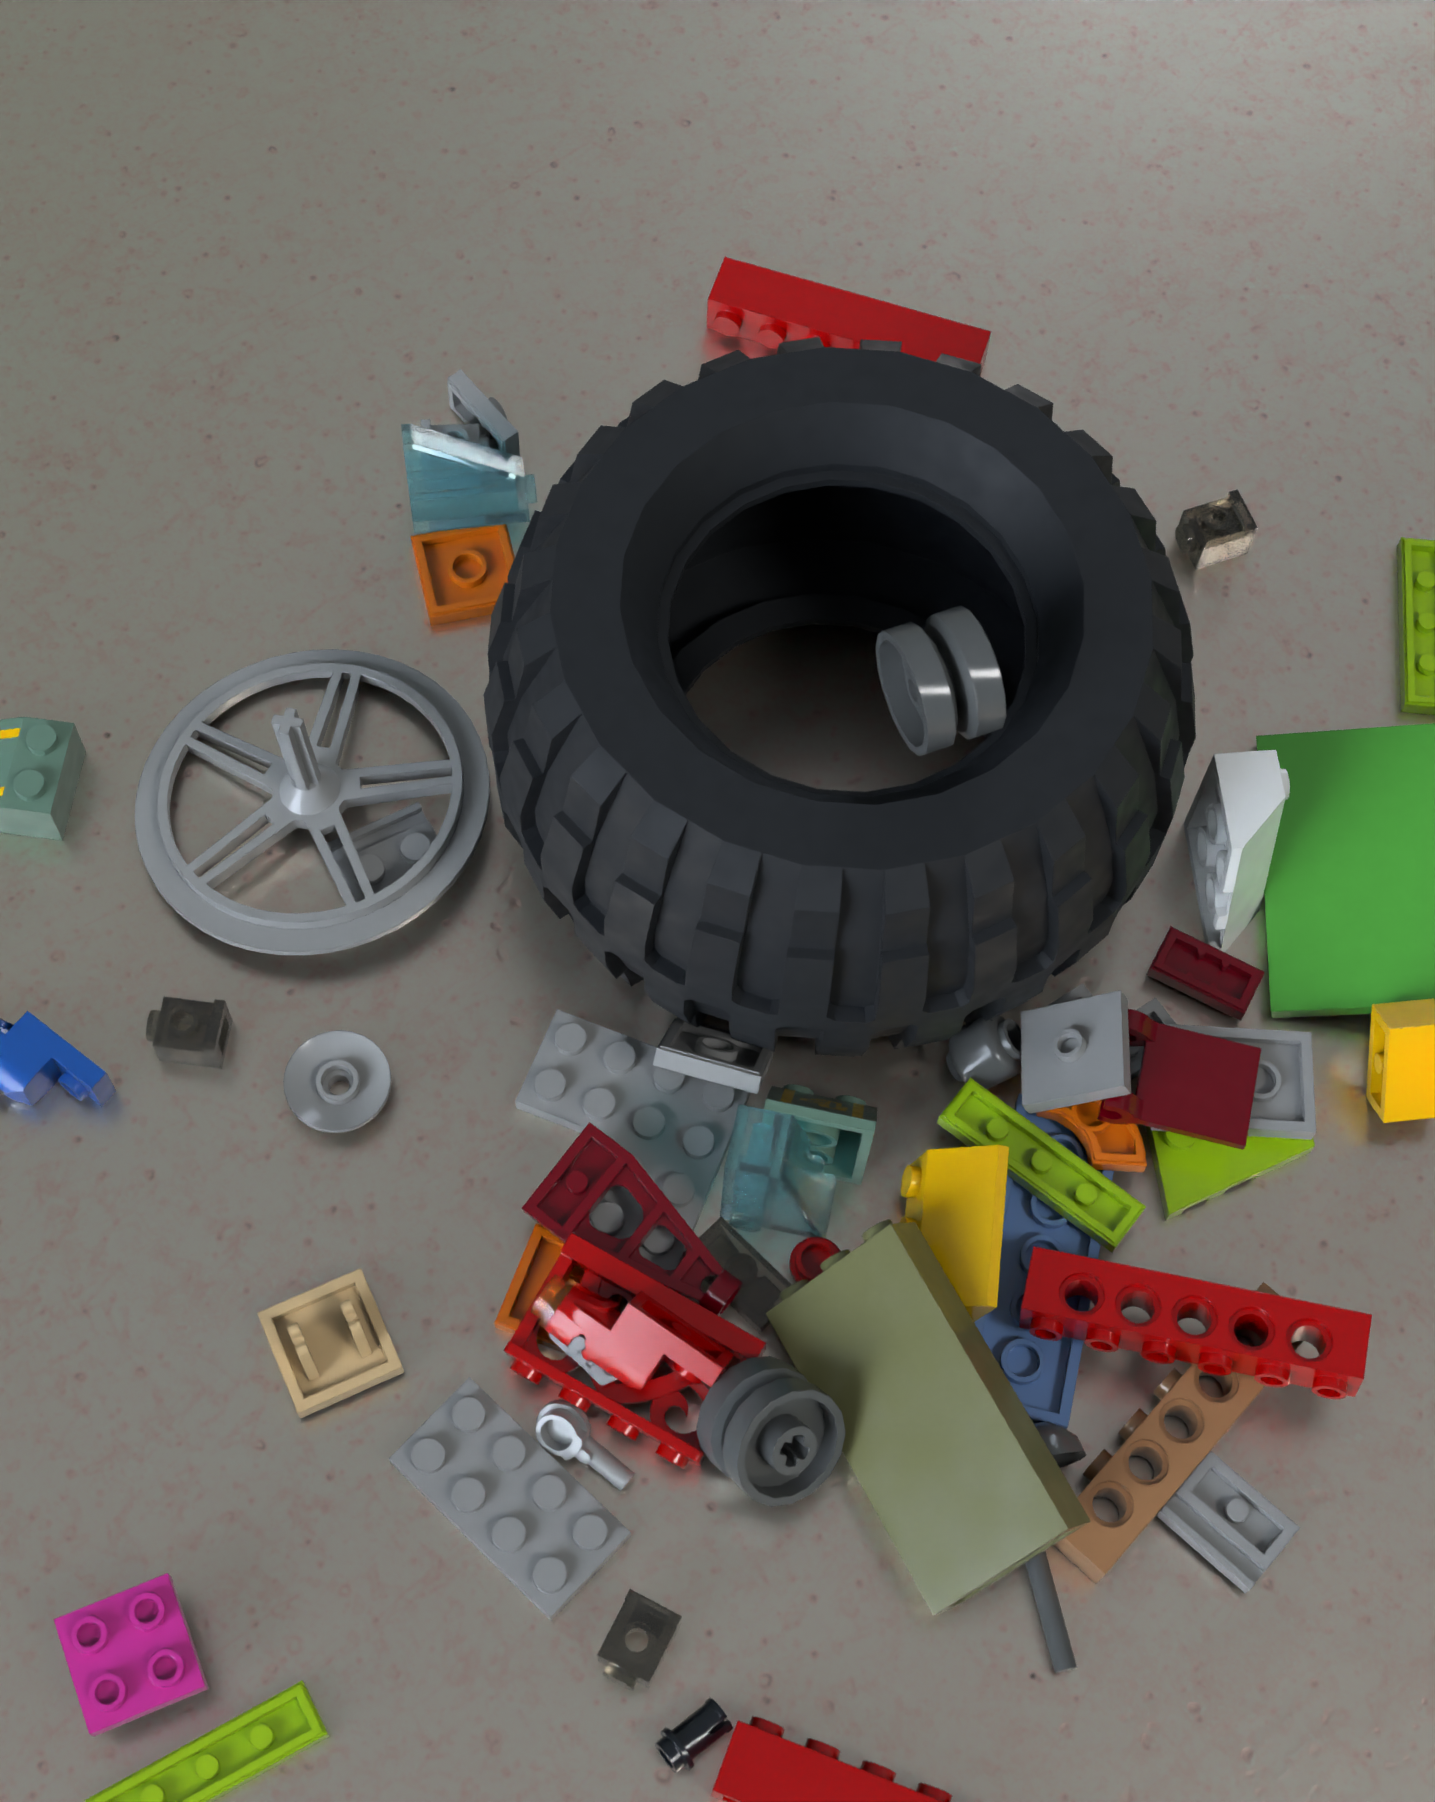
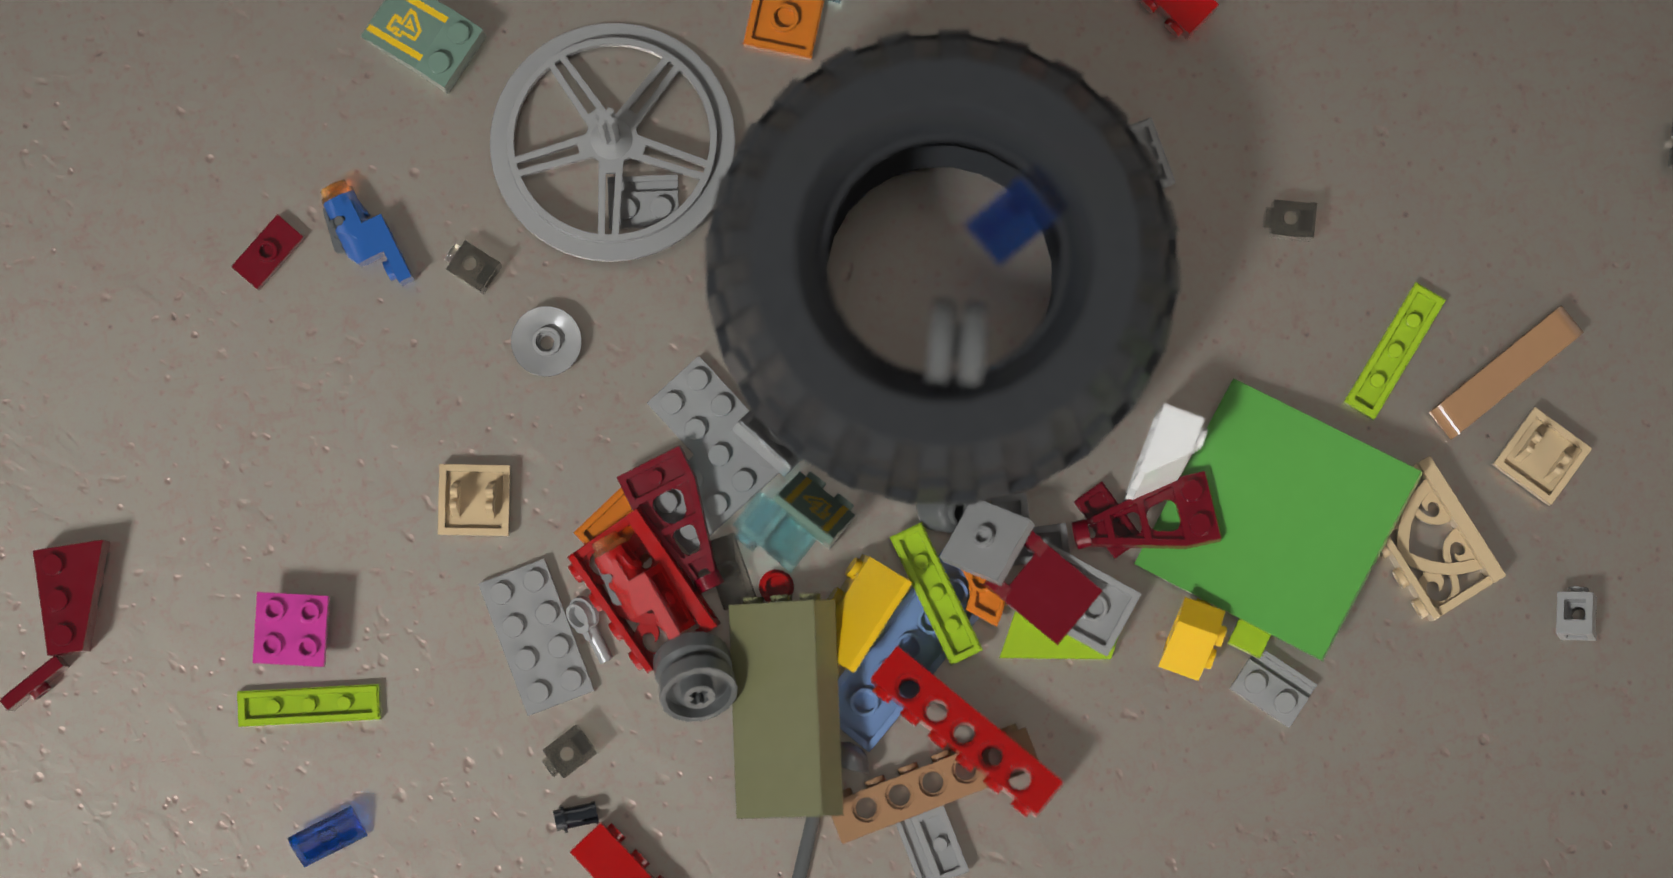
camera: 30 degrees right, 20 degrees up
none -> clear blue plate [964,177,1057,267]
none -> dark red plate [1071,471,1221,550]

